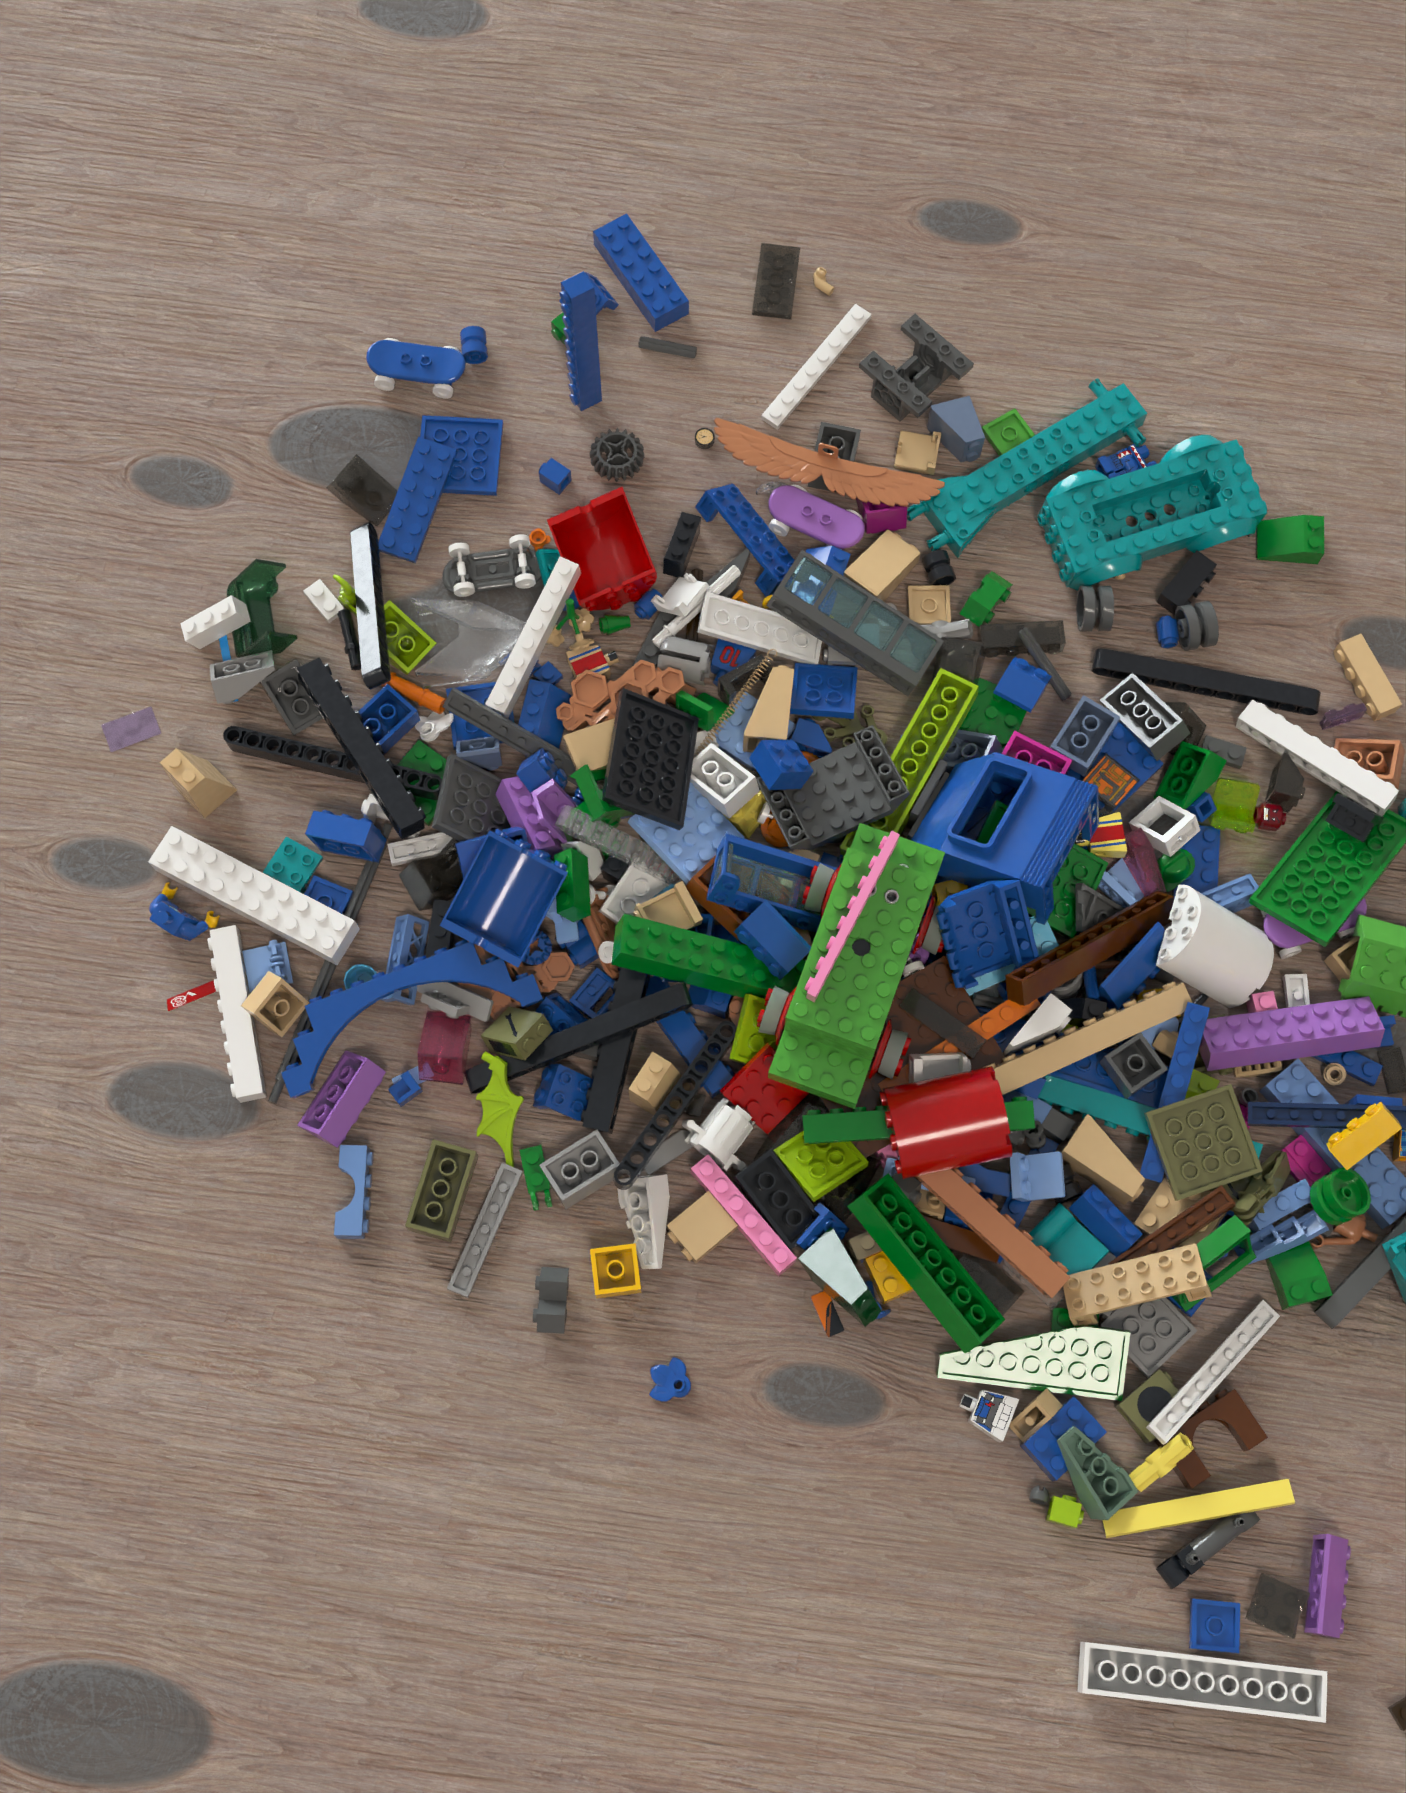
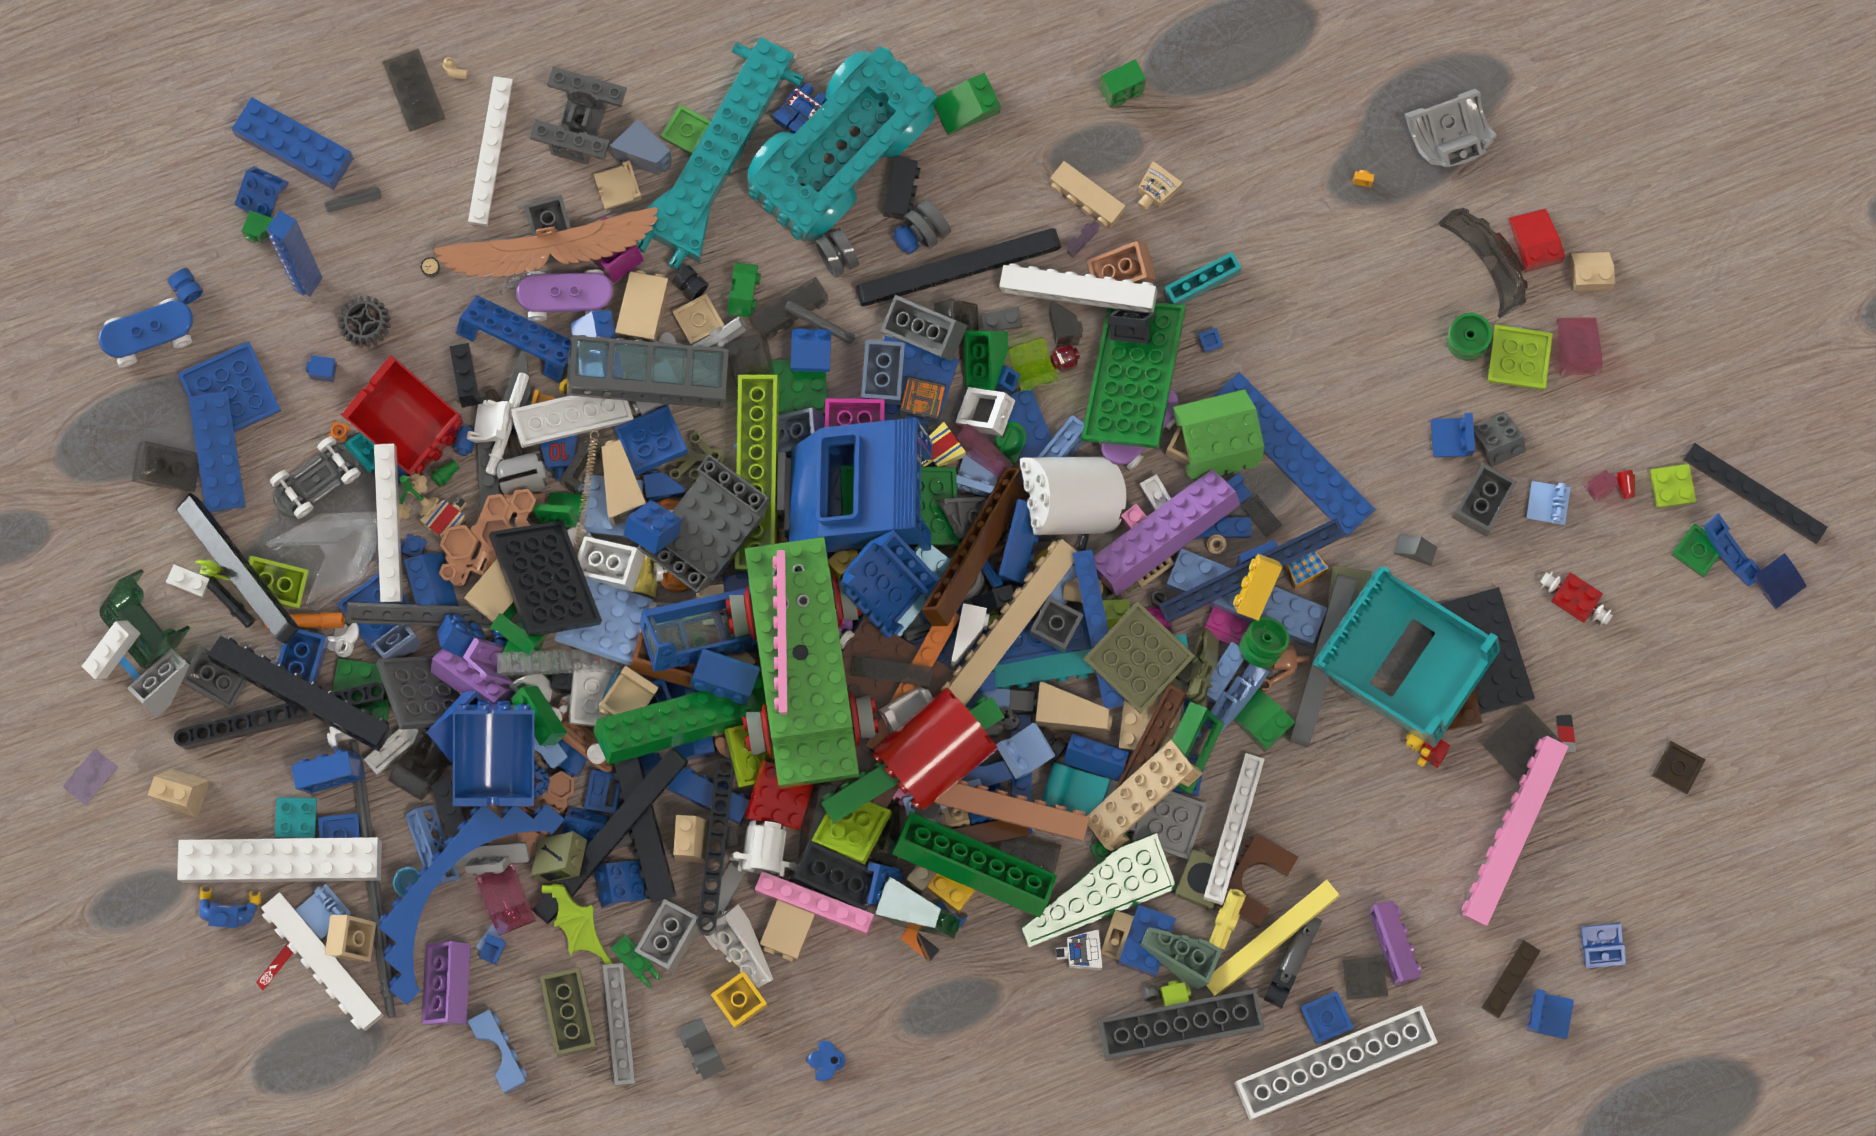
camera: 30 degrees left, 5 degrees up
none -> dark grey brick [1097,989,1265,1062]

